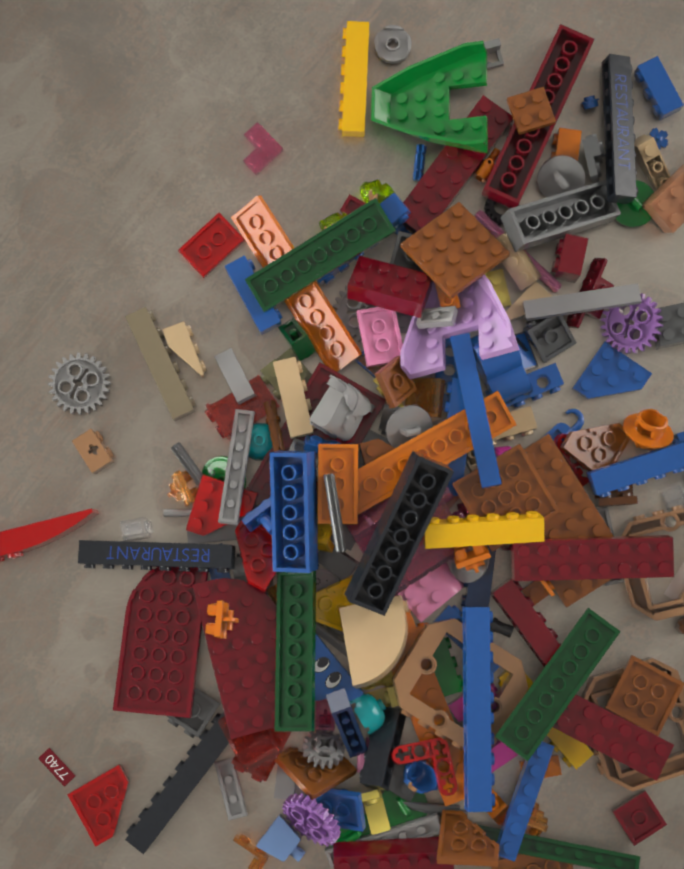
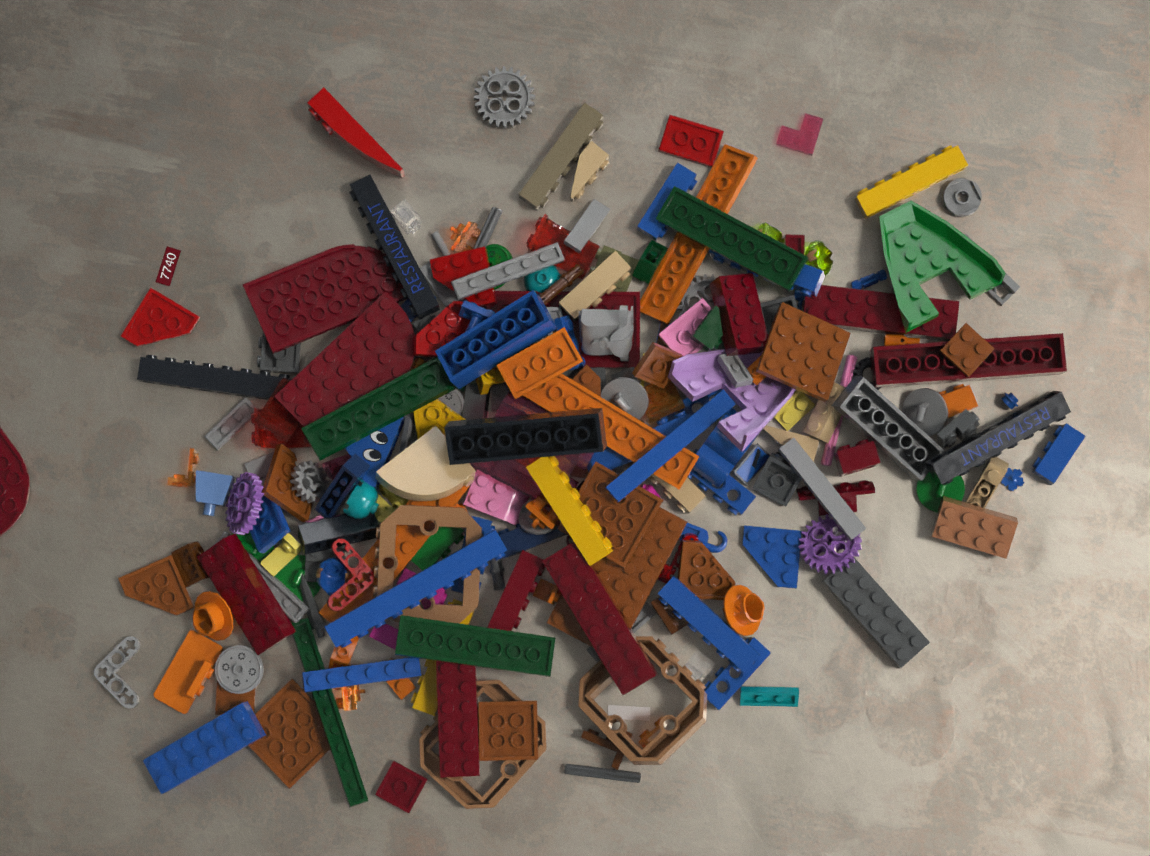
camera: 60 degrees right, 0 degrees up
medium nougat brick [72,429,114,474] -> none
orange hips [205,601,239,639] -> none
dark grey axle [323,473,346,552] -> none
dark orange plate [437,810,500,867] -> none
none -> dark green slope [690,305,723,351]

